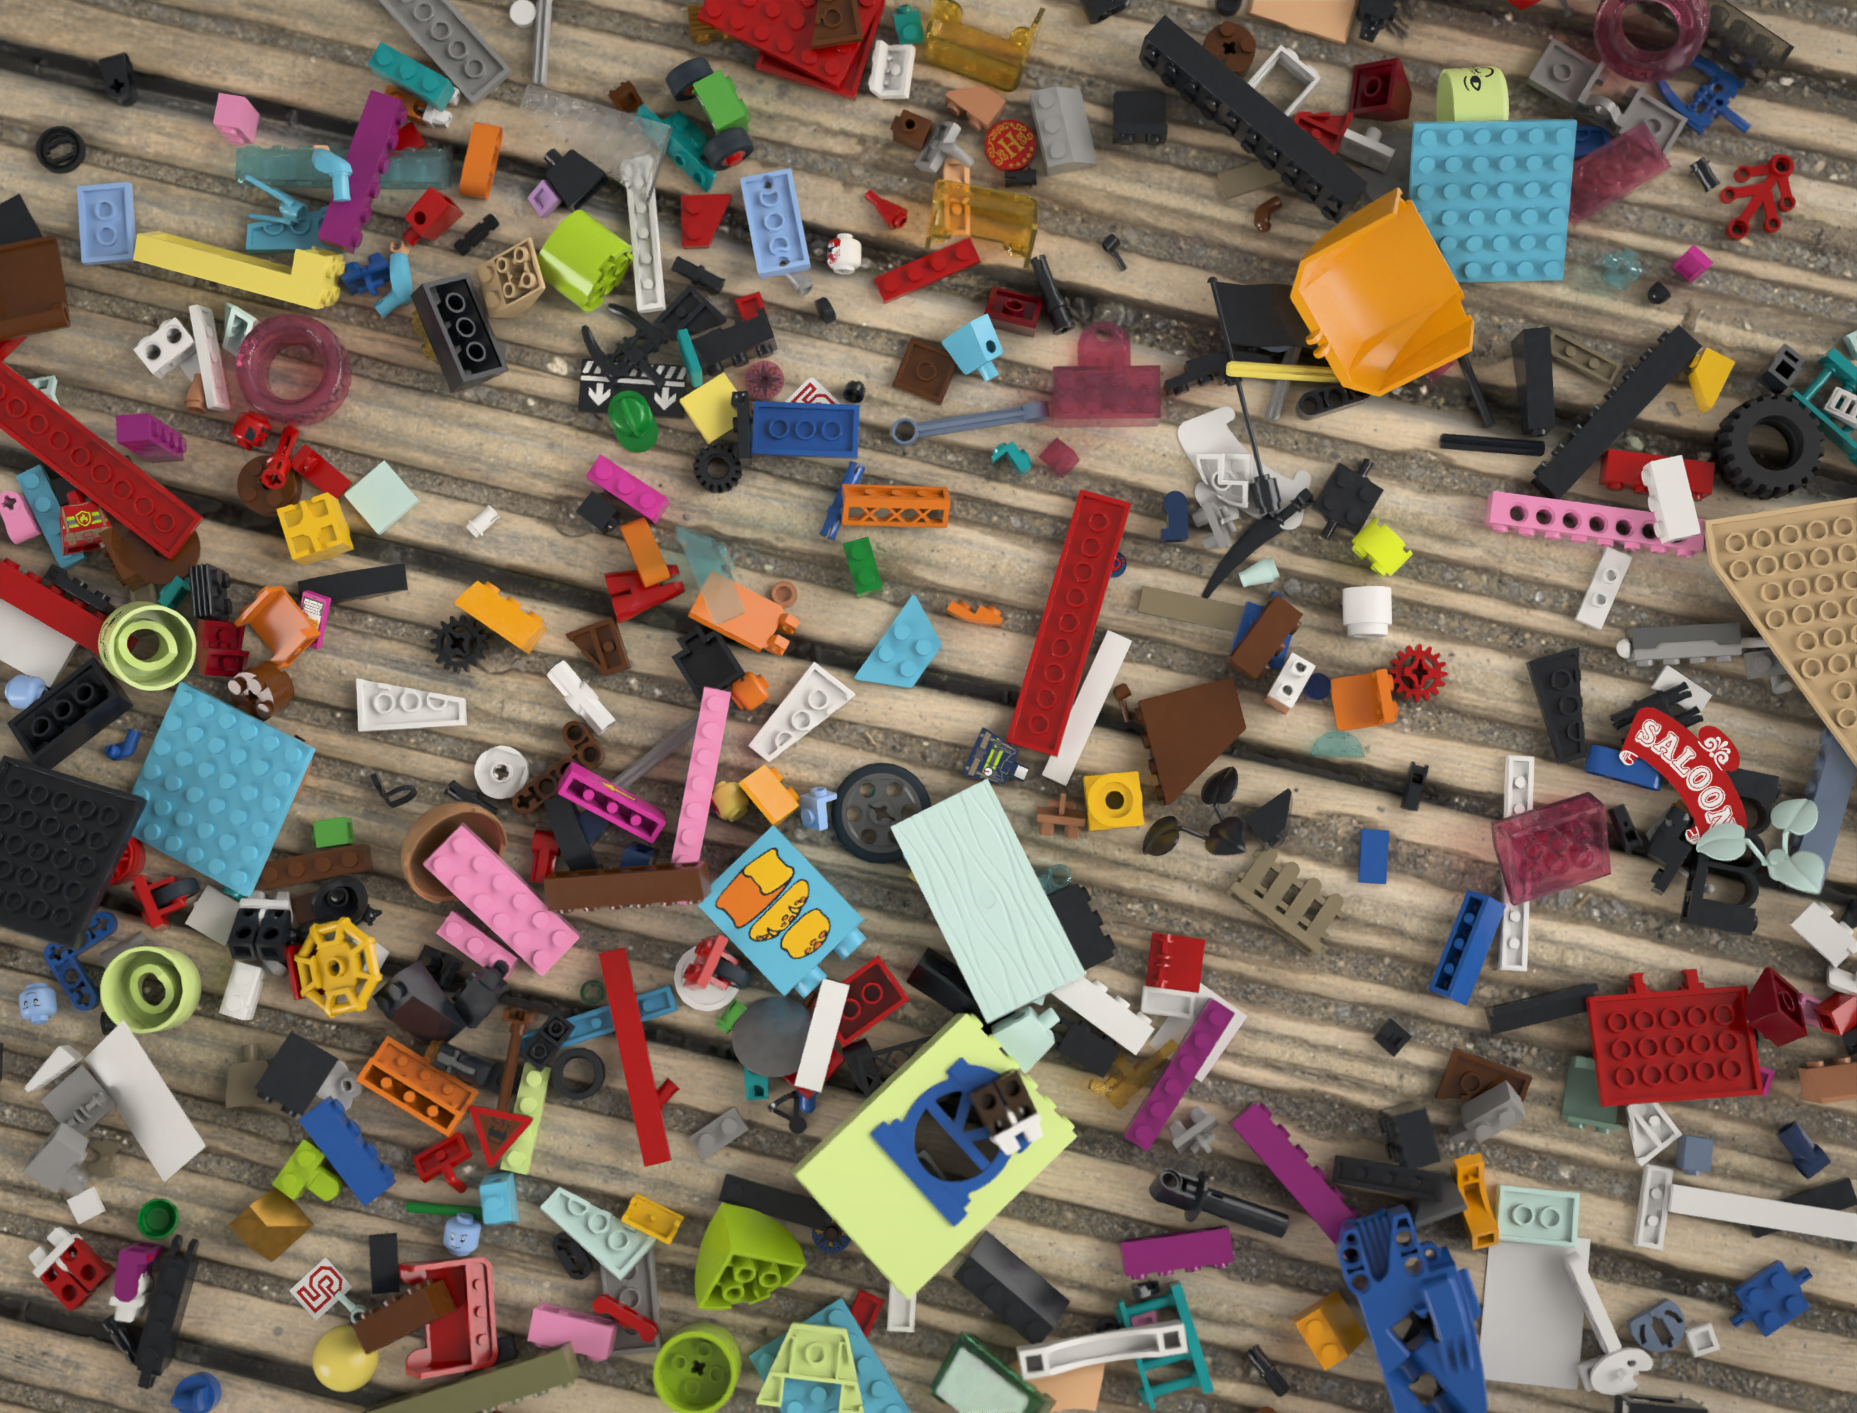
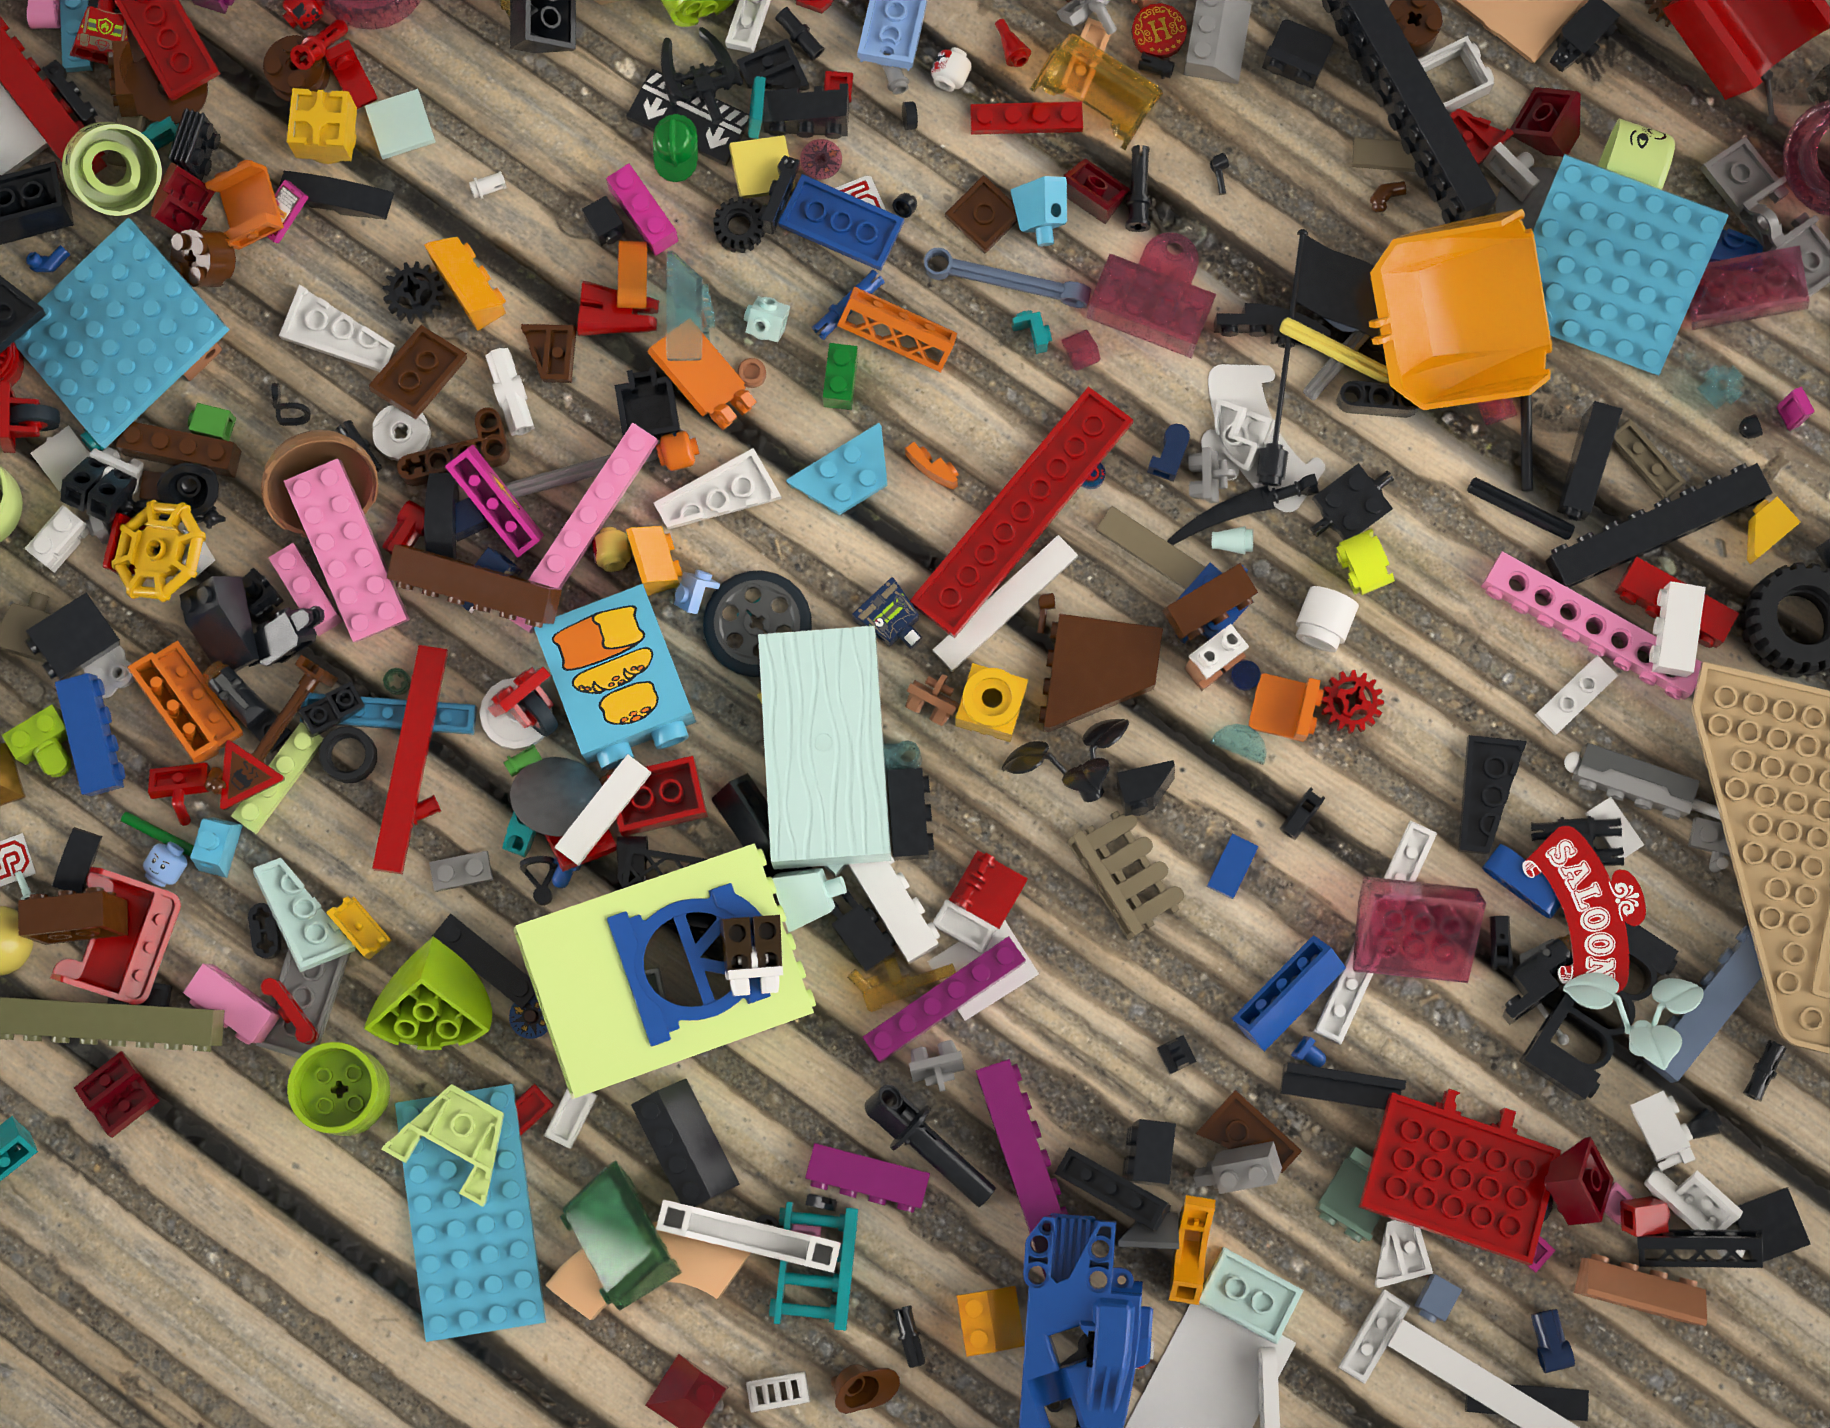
camera: 20 degrees right, 5 degrees down
none -> reddish brown arm [204,767,226,795]
none -> reddish brown plate [369,325,467,420]
none -> light aqua brick [744,296,790,343]
none -> blue piece [1291,1036,1326,1067]

